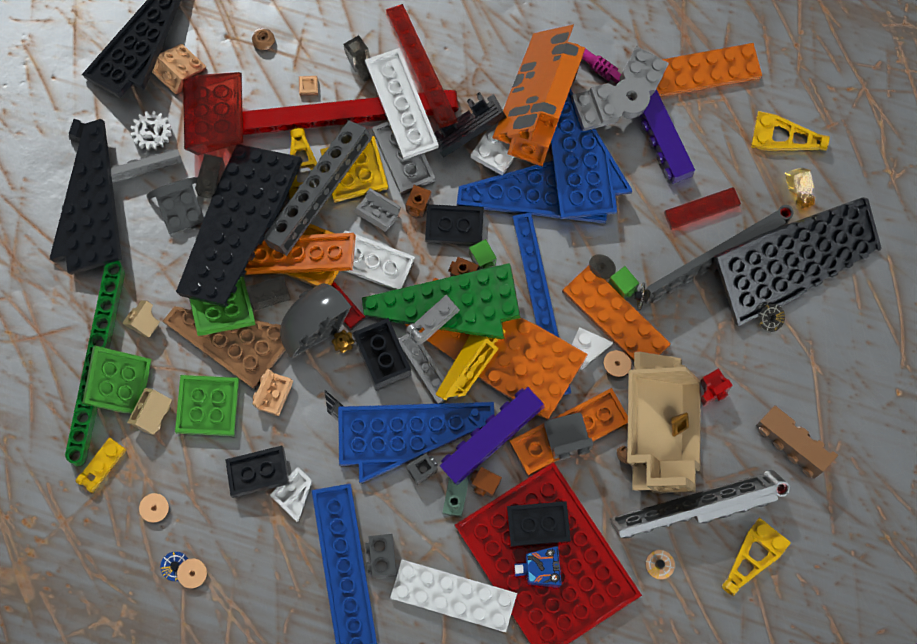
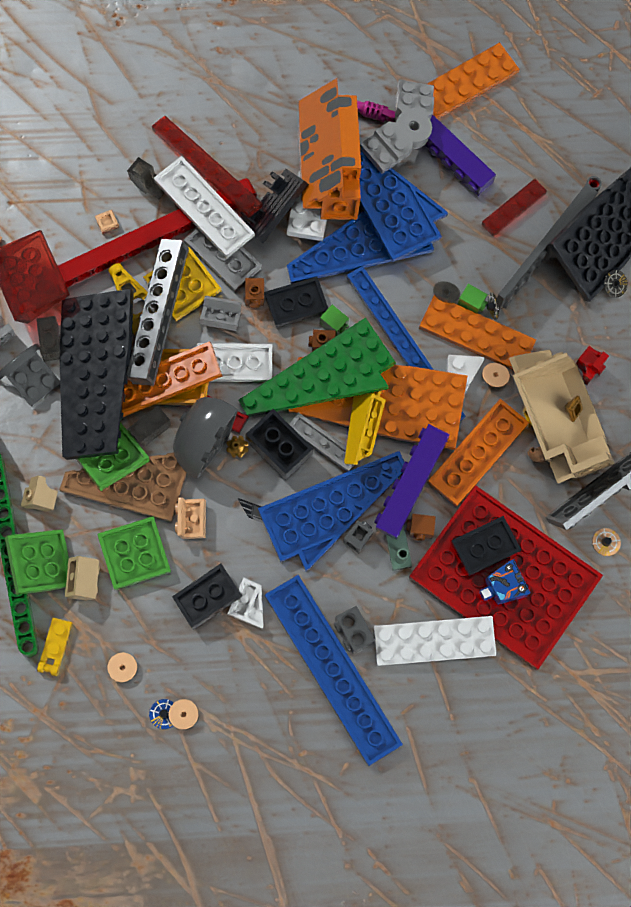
camera: 25 degrees left, 0 degrees up
medium nougat plate [252,28,275,50] -> none
light grey plate [406,295,460,345] -> none
dark grey bracket [544,413,594,460] -> none
yellow plate [751,111,830,151] -> none
clear yellow brick [785,167,815,209] -> none

